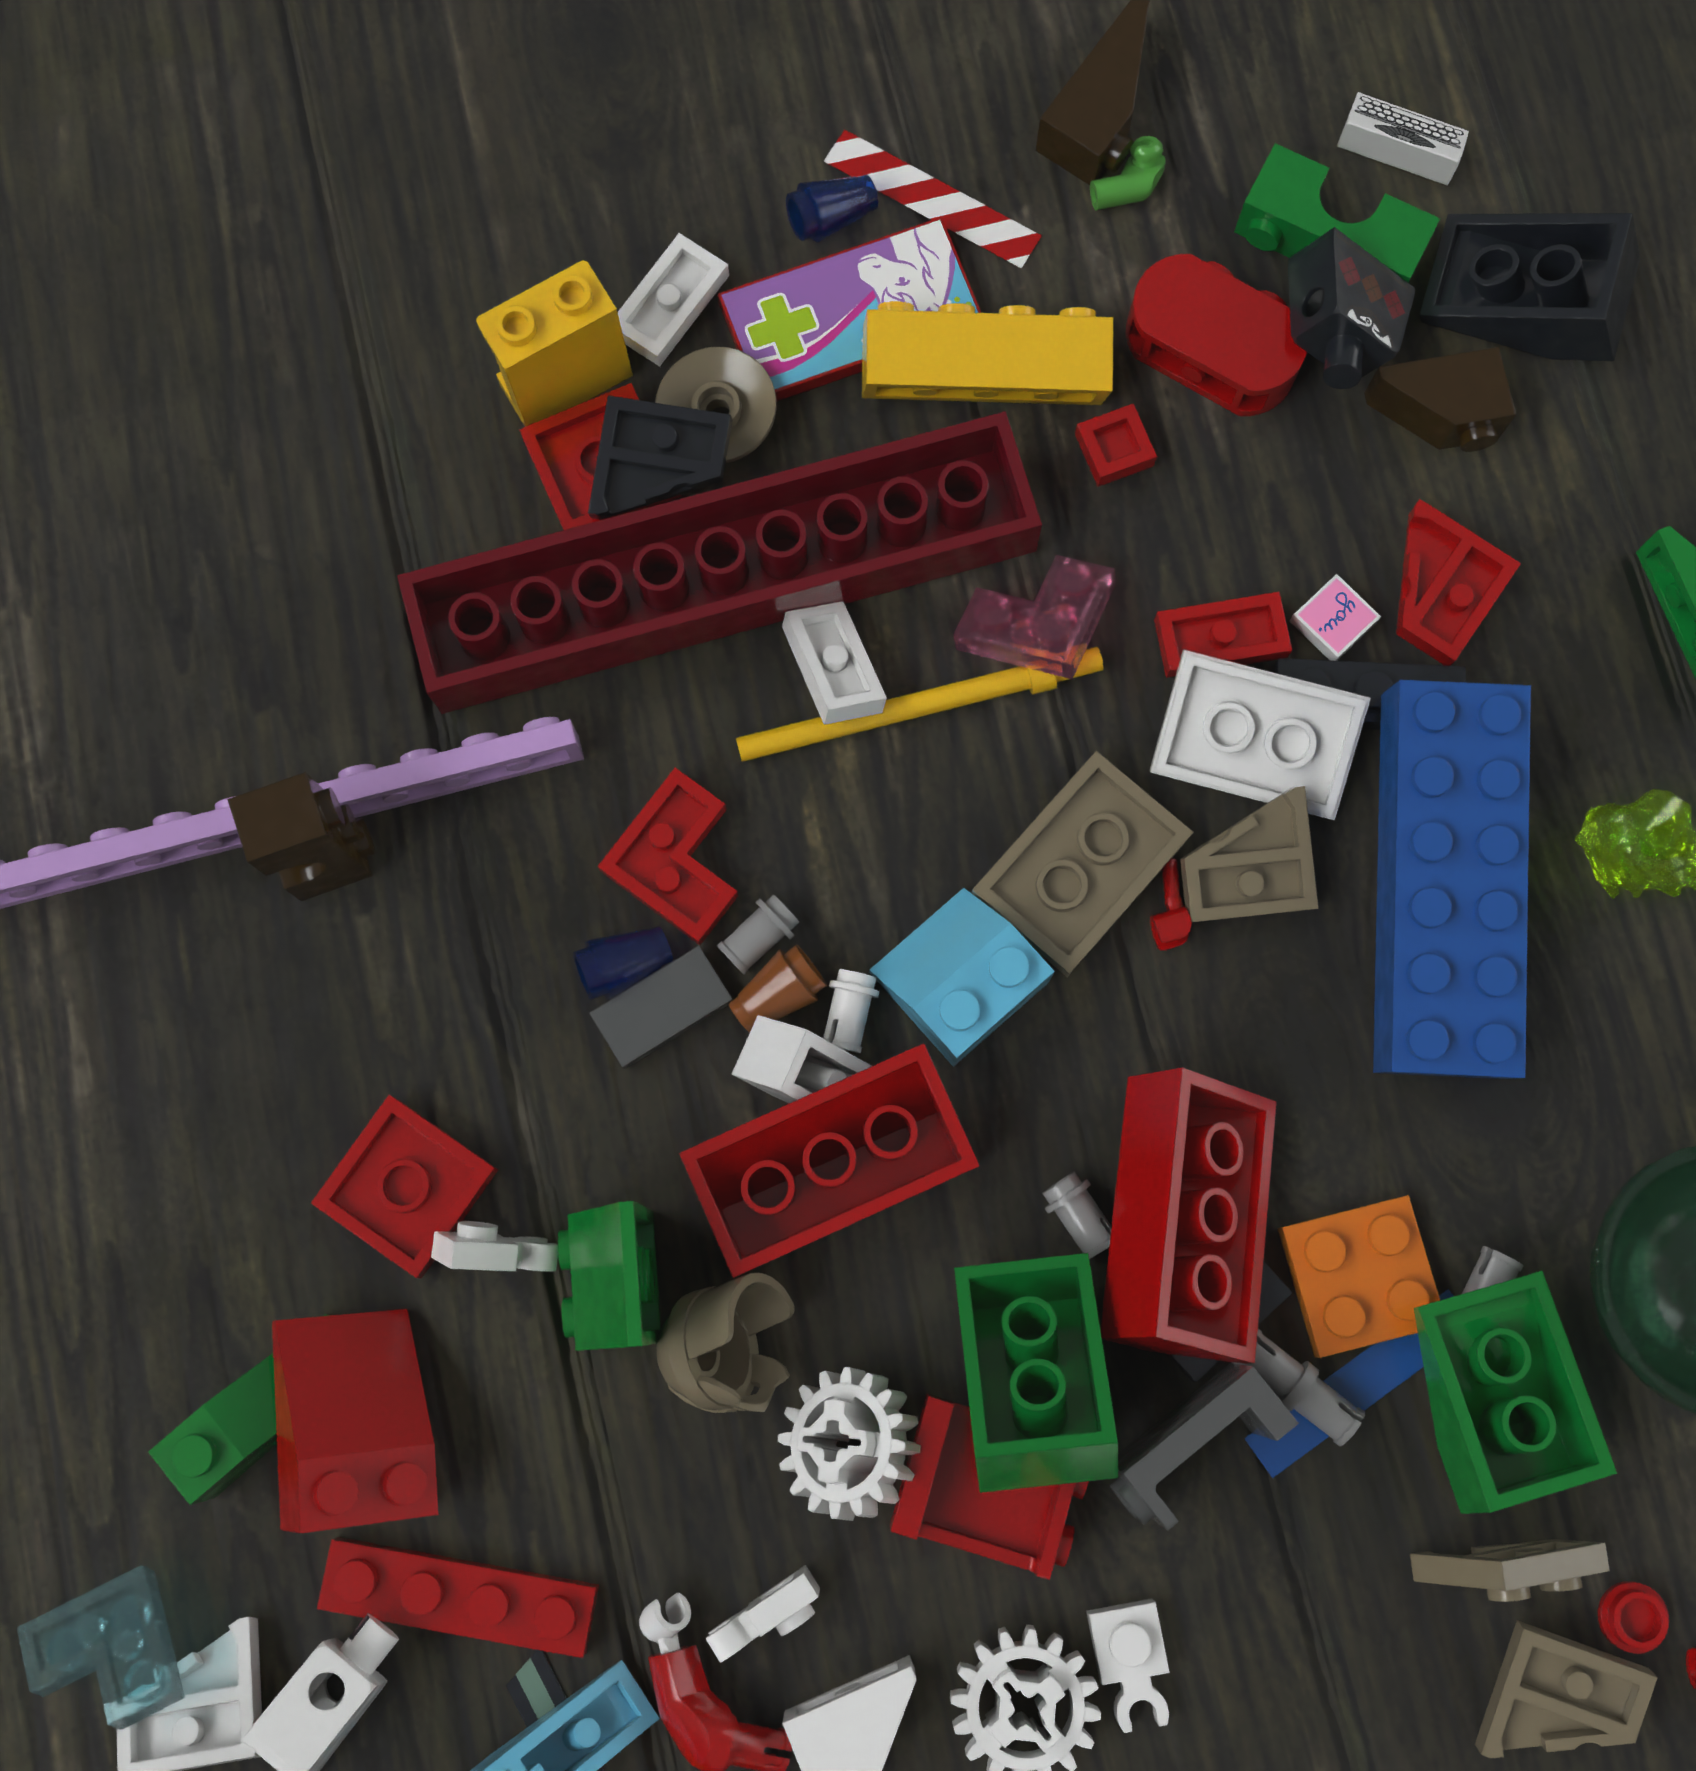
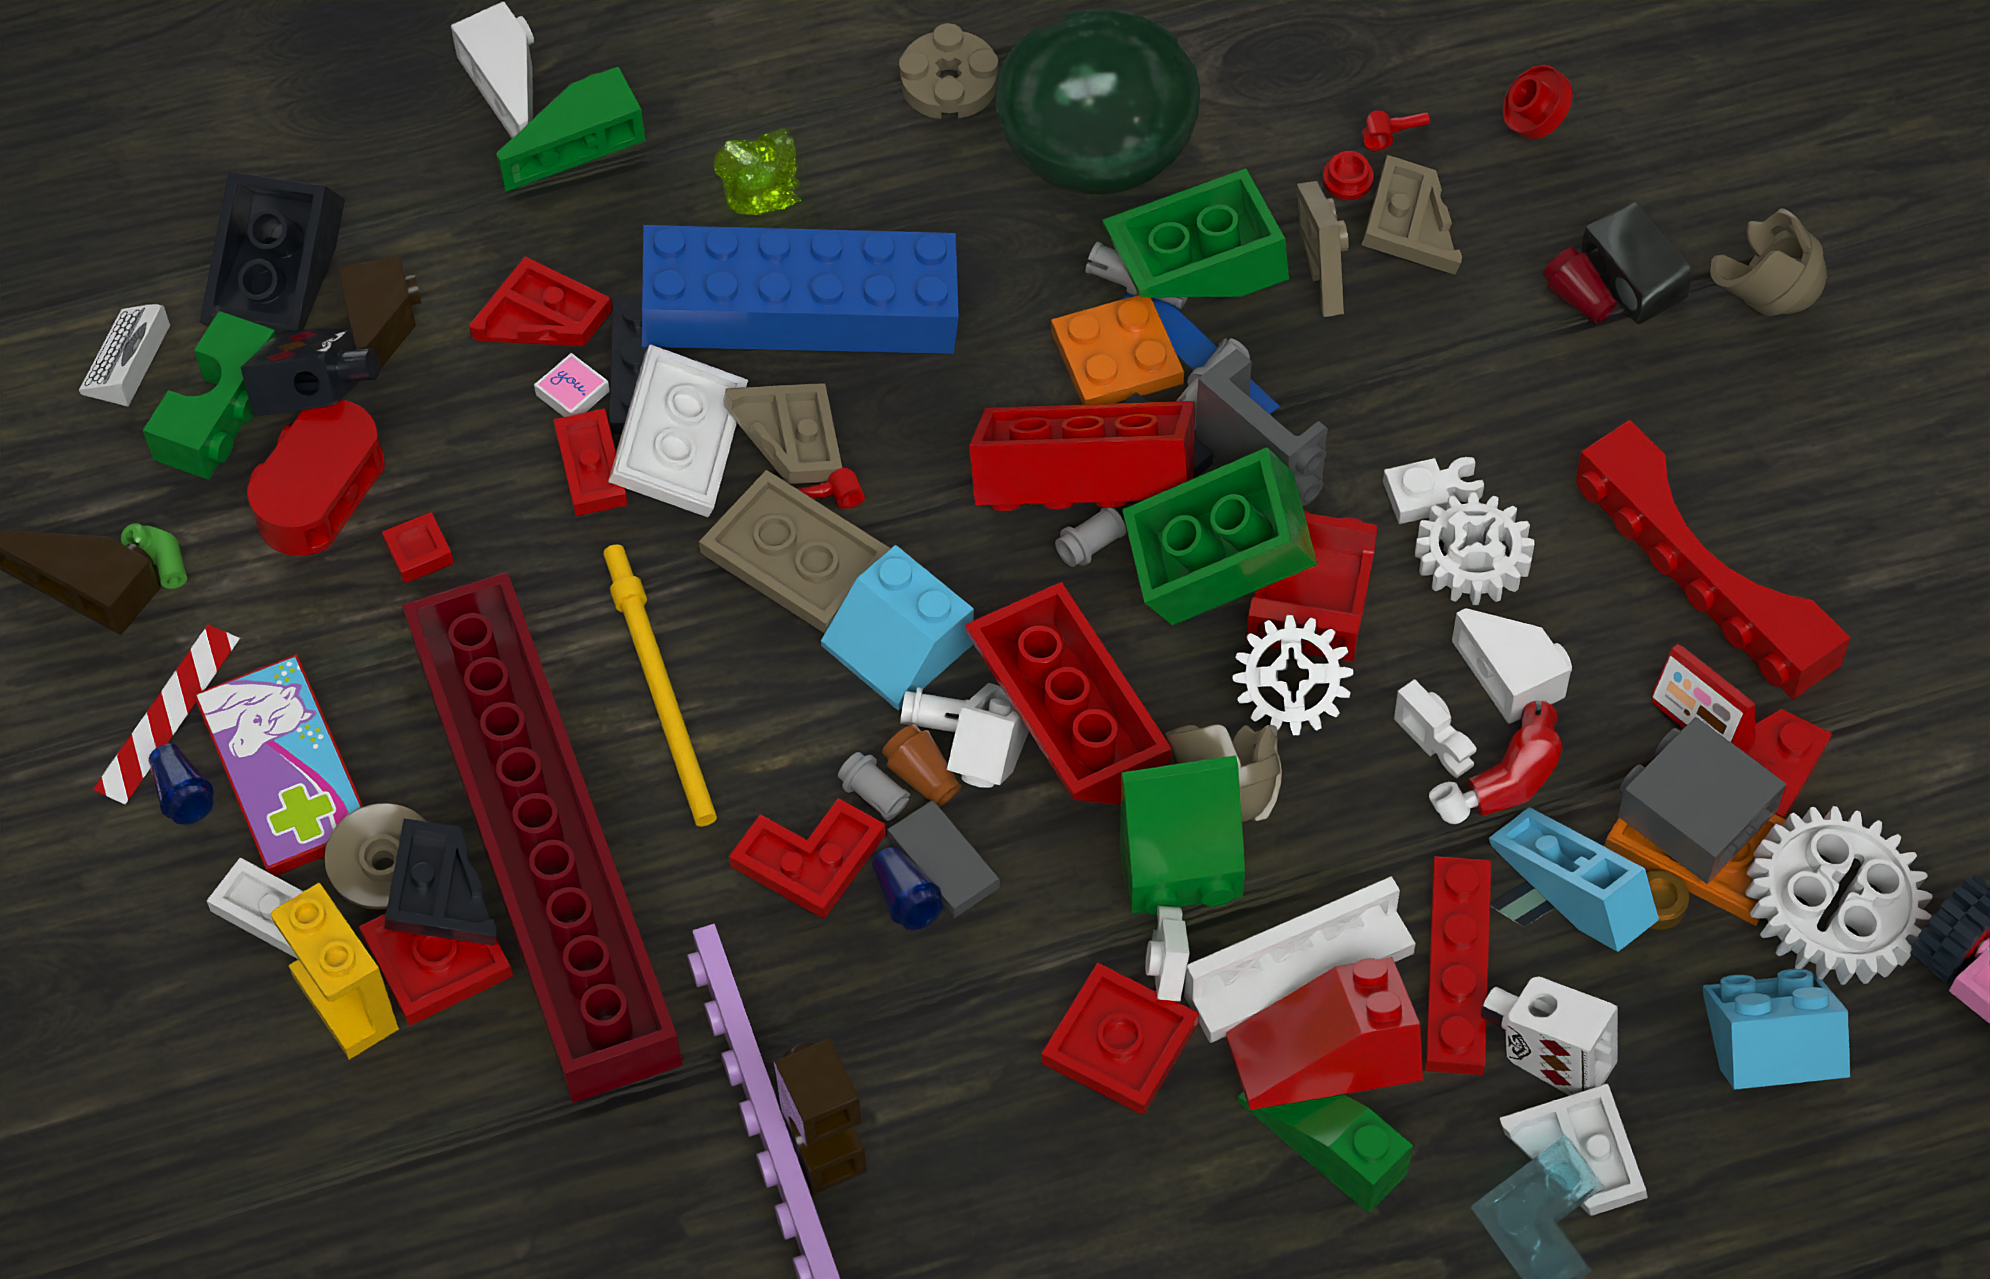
camera: 95 degrees left, 20 degrees down
white plate [782,601,887,725] -> none
yellow brick [862,301,1113,405] -> none
clear pink plate [953,555,1115,679] -> none
none -> white fence [1184,876,1415,1043]

